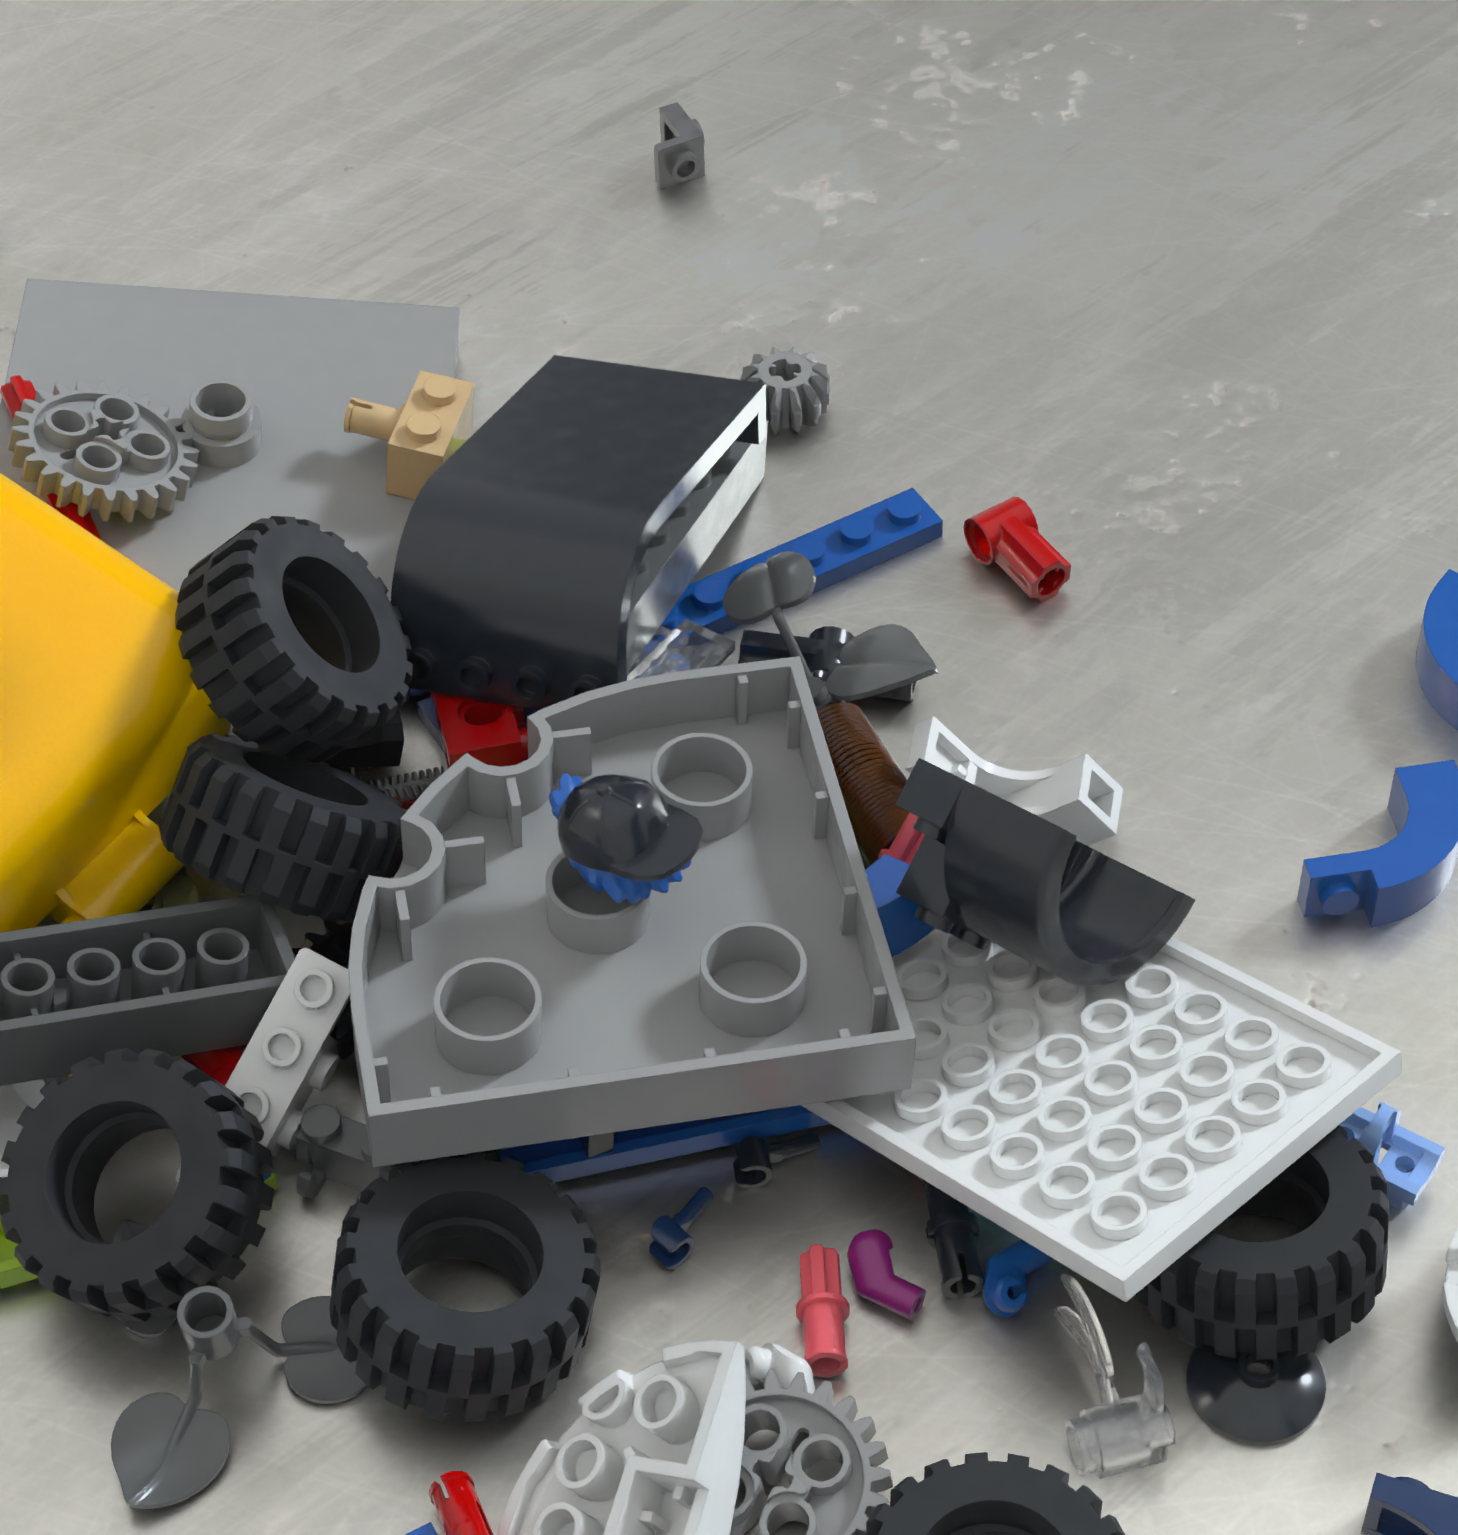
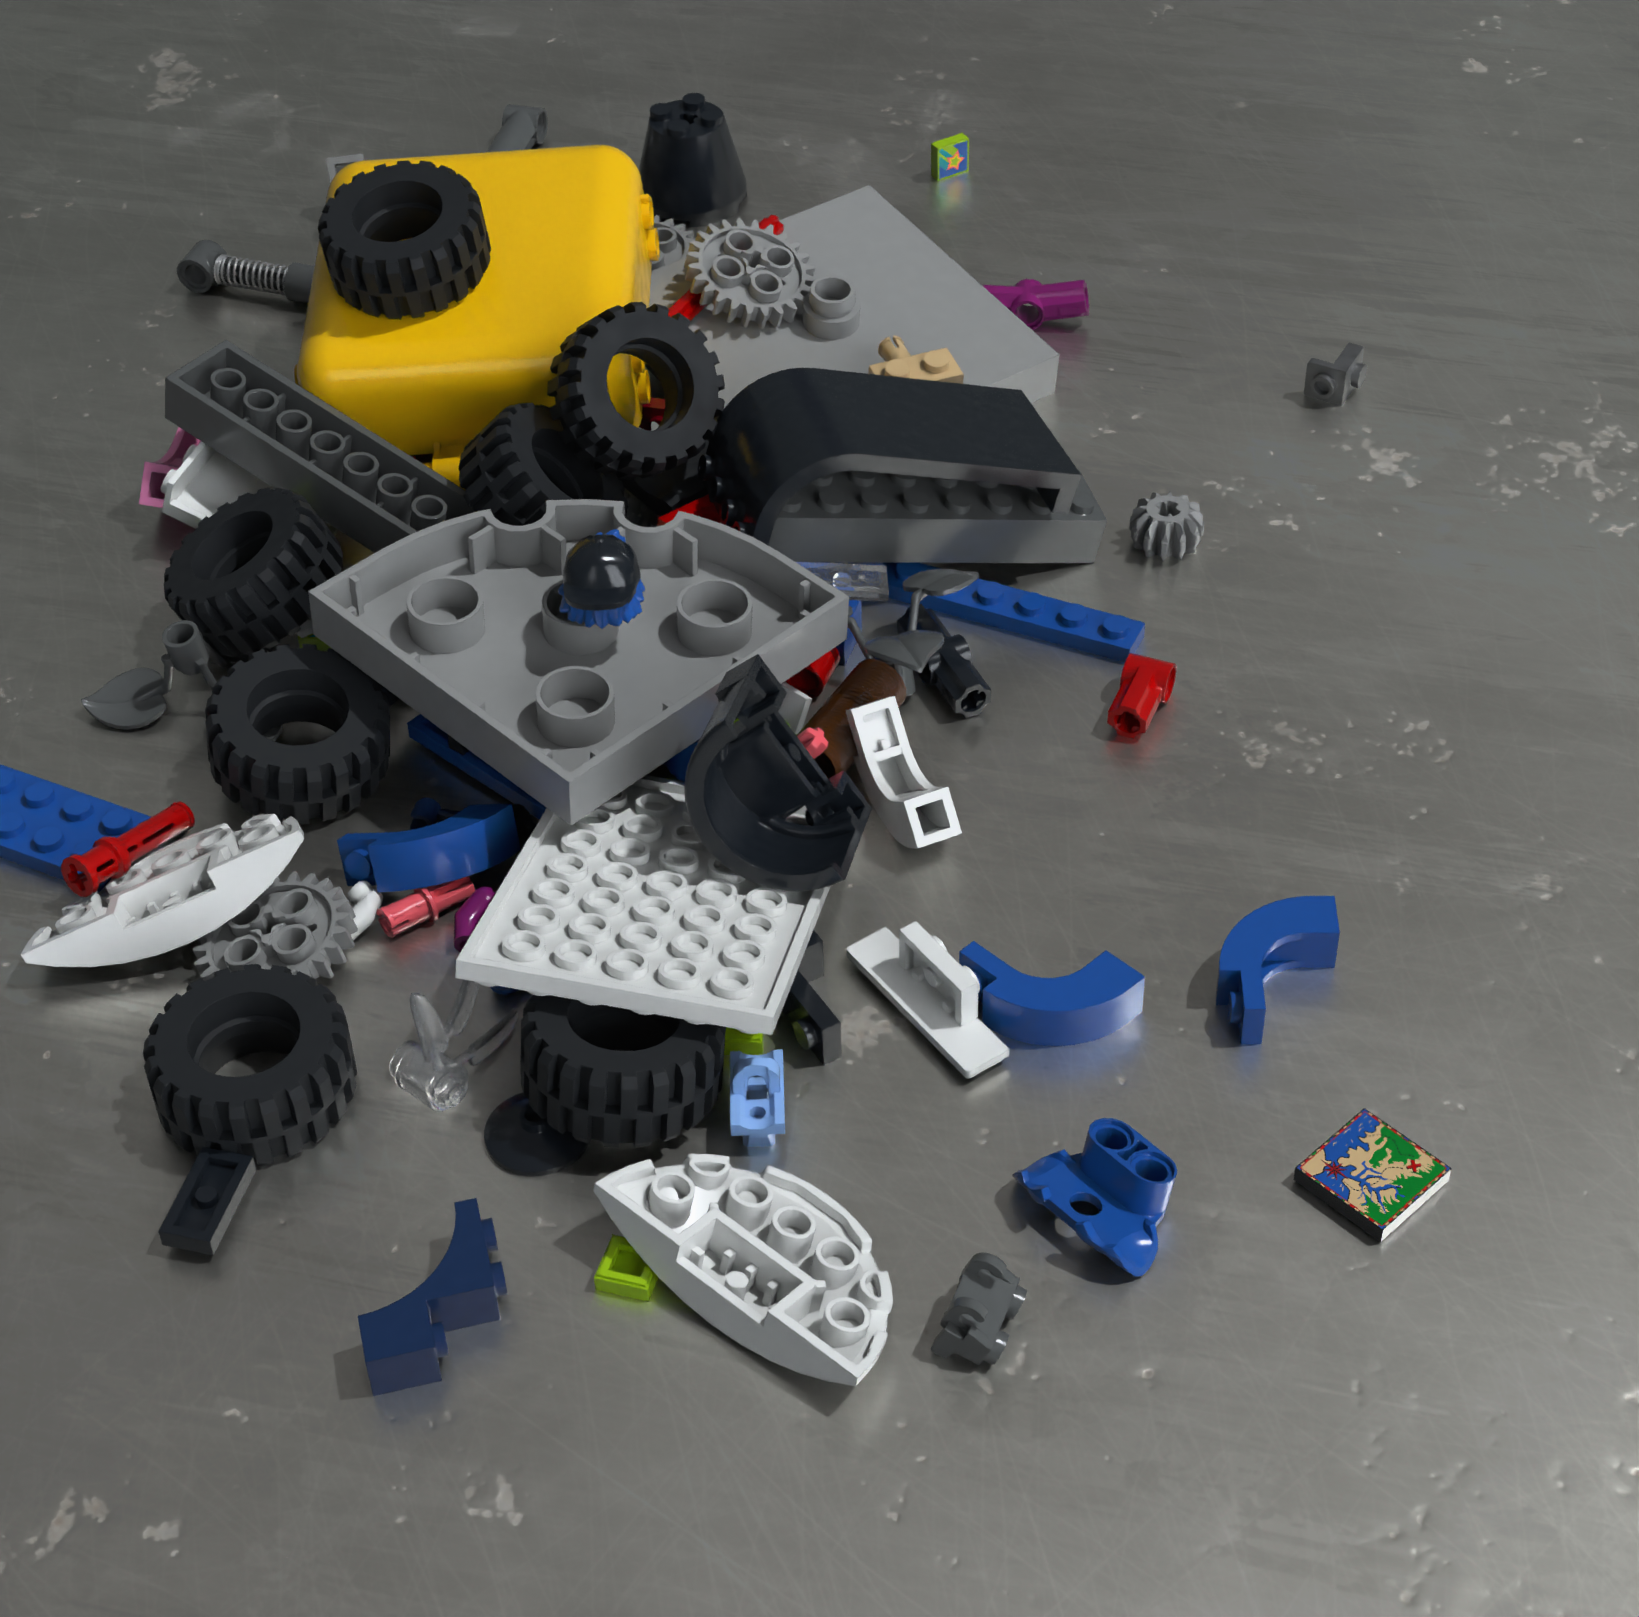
camera: 55 degrees right, 5 degrees down
none -> blue arch [337,804,521,893]
none -> white bracket [847,921,1010,1078]
none -> magenta piece [982,279,1089,330]

